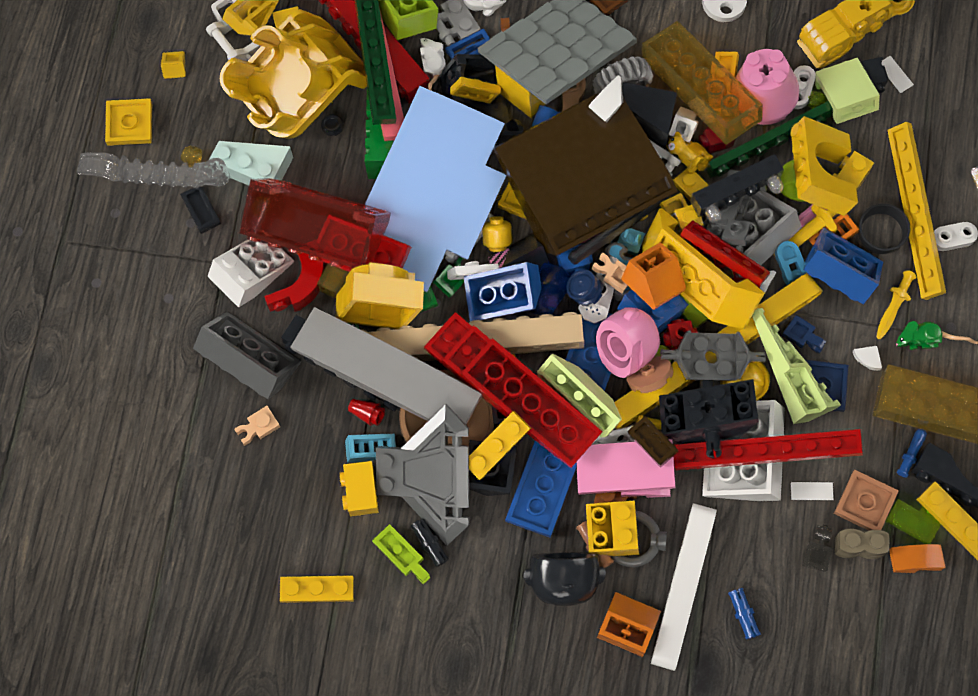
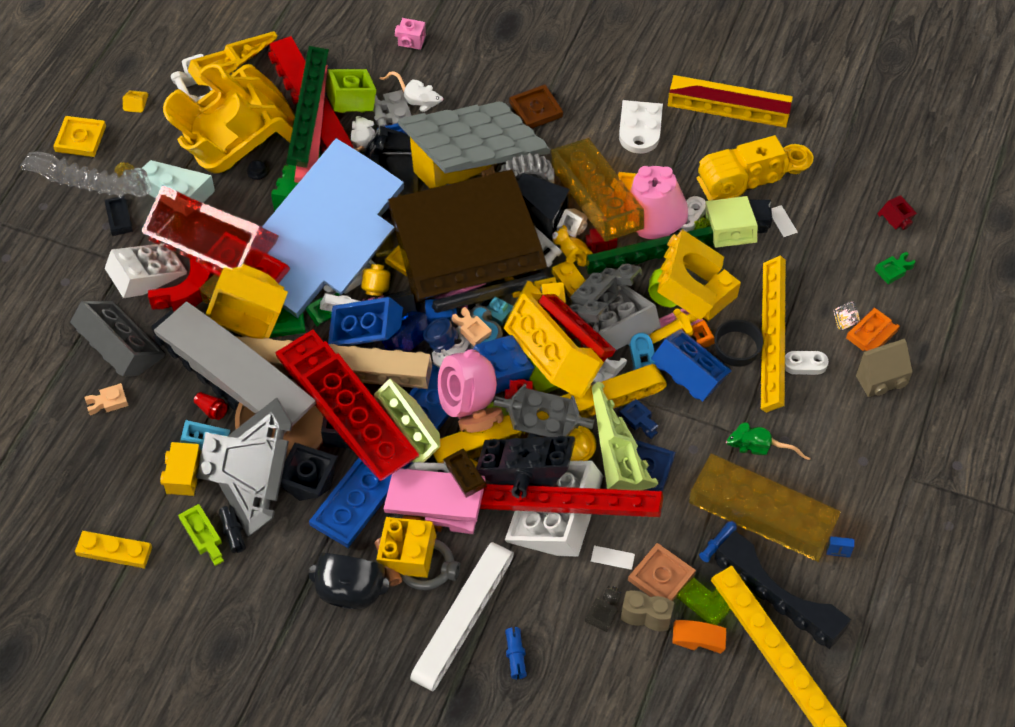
camera: 10 degrees right, 15 degrees down
yellow plate [450,77,501,103] -> none
yellow plate [469,411,531,480] -> none
white slope [588,75,624,122] -> none
orange slope [597,592,661,657] -> none
orange slope [621,242,686,310] -> none
black piece [690,154,784,223] -> none
white tile [853,346,882,371] -> none
yellow sword [877,270,916,339] -> none

